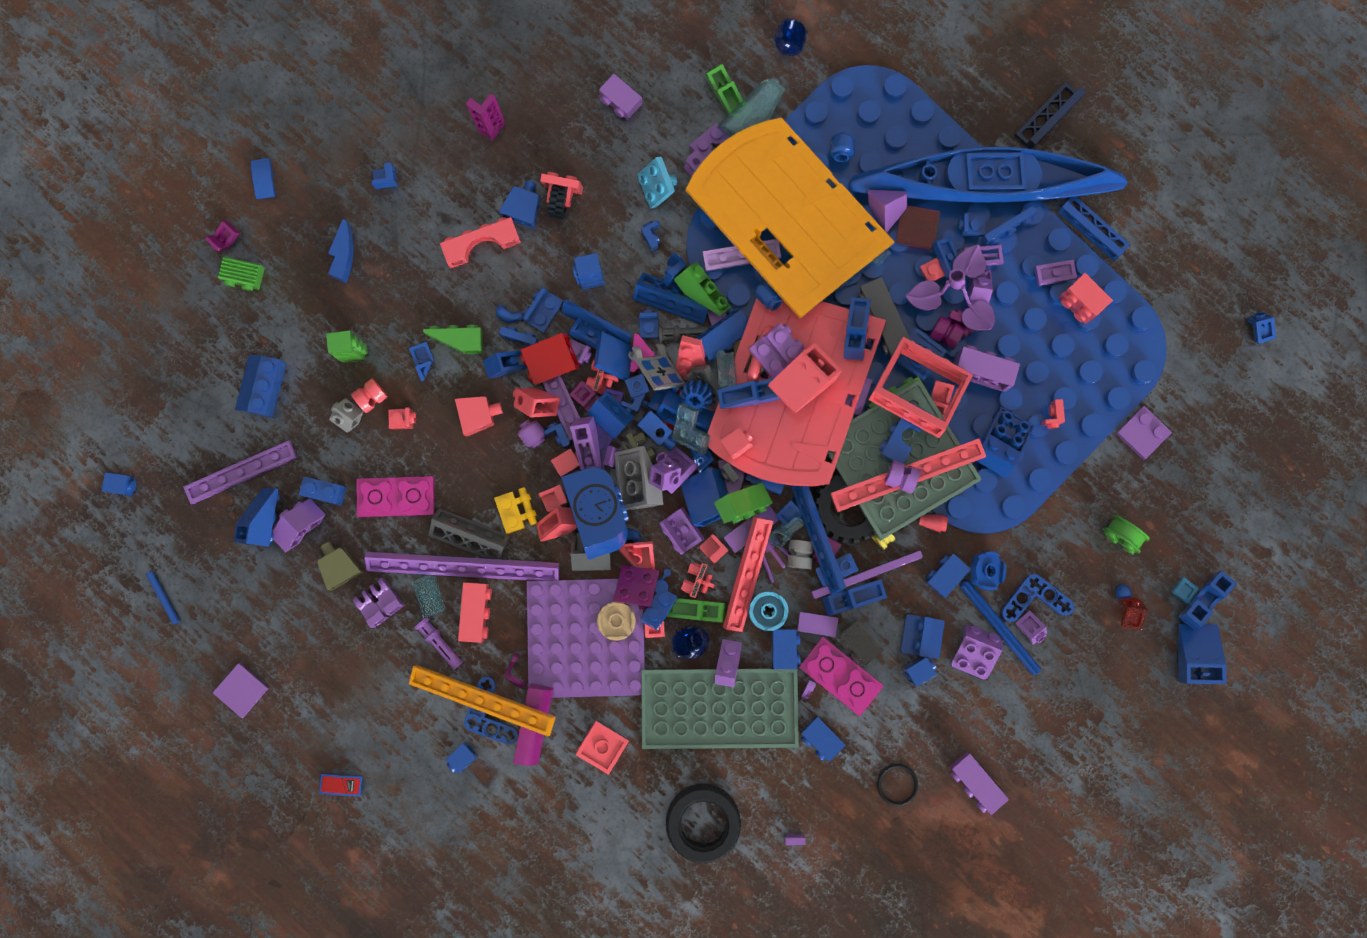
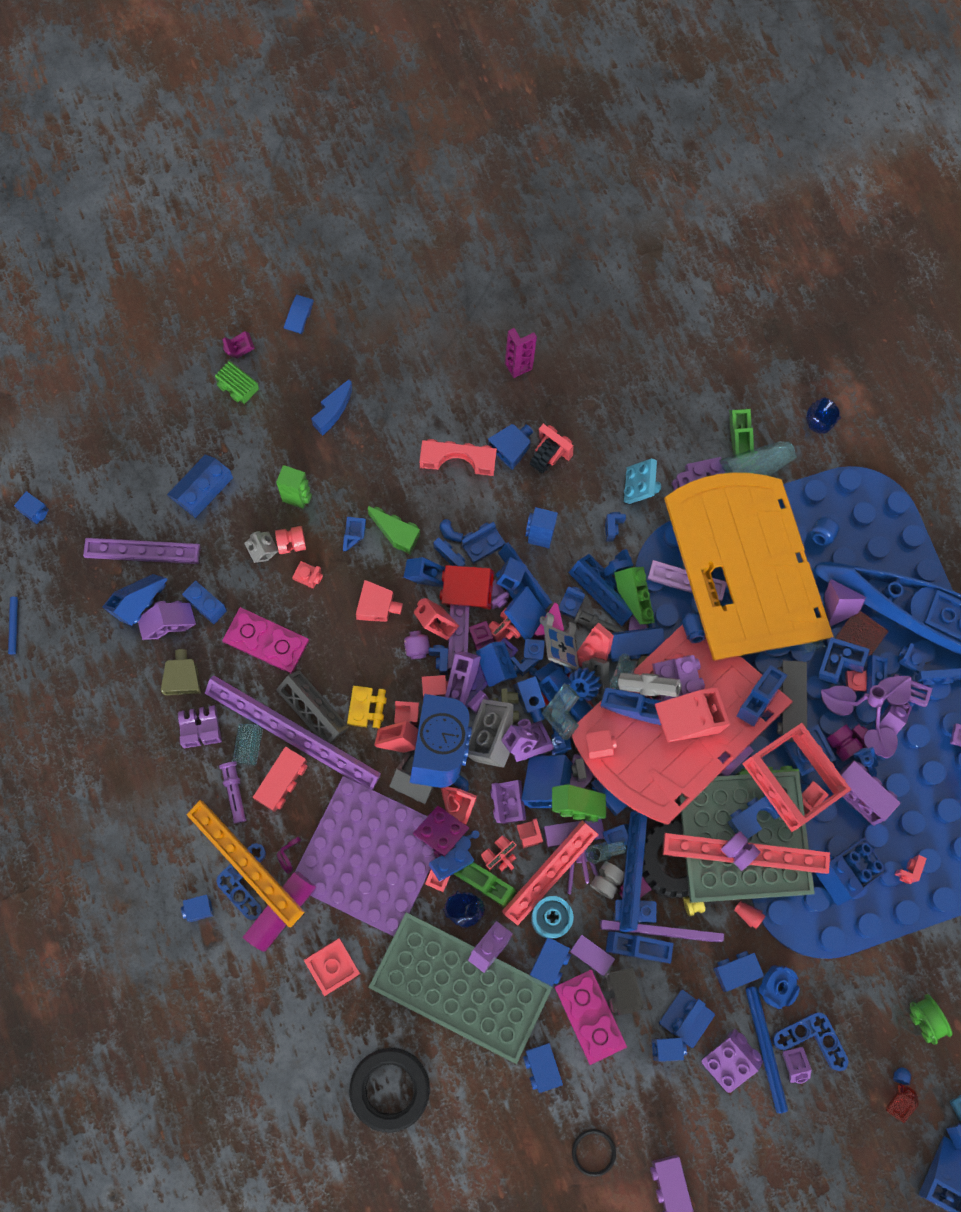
camera: 20 degrees right, 10 degrees down
medium lavender tile [213,663,269,718] -> none
slope [319,773,362,796] -> none
blue panel [371,162,398,189] -> none
tan tile [597,602,636,641] -> none
medium lavender brick [599,74,643,120] -> none
medium lavender tile [784,834,806,845] -> none
medium lavender tile [800,679,816,700] -> none
none -> blue brick [496,557,527,592]
none -> light grey piece [618,672,681,697]
none -> blue brick [818,637,870,685]
none -> blue hinge [854,747,878,777]

